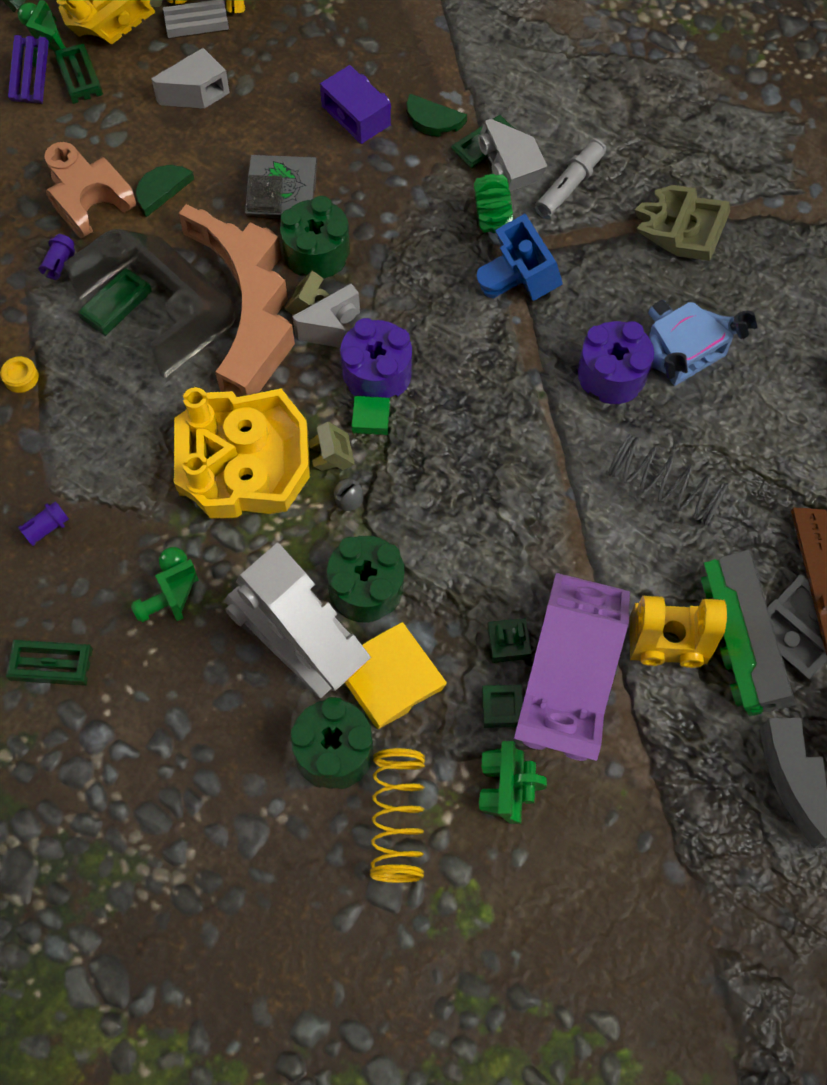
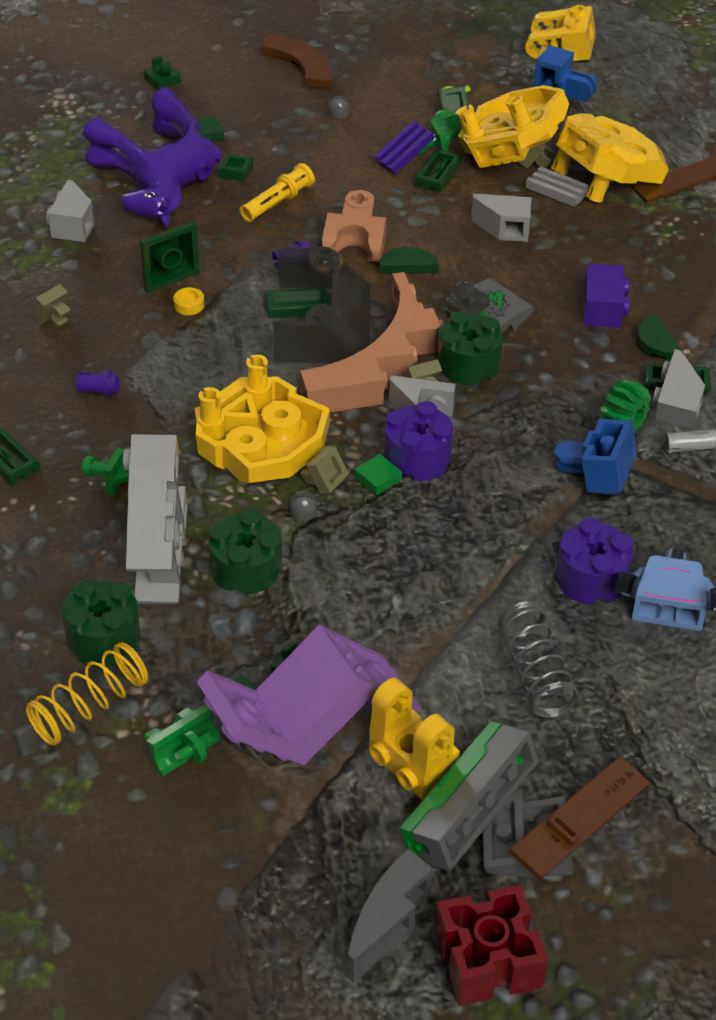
camera: 45 degrees right, 20 degrees down
yellow slope [344,622,447,730] -> none

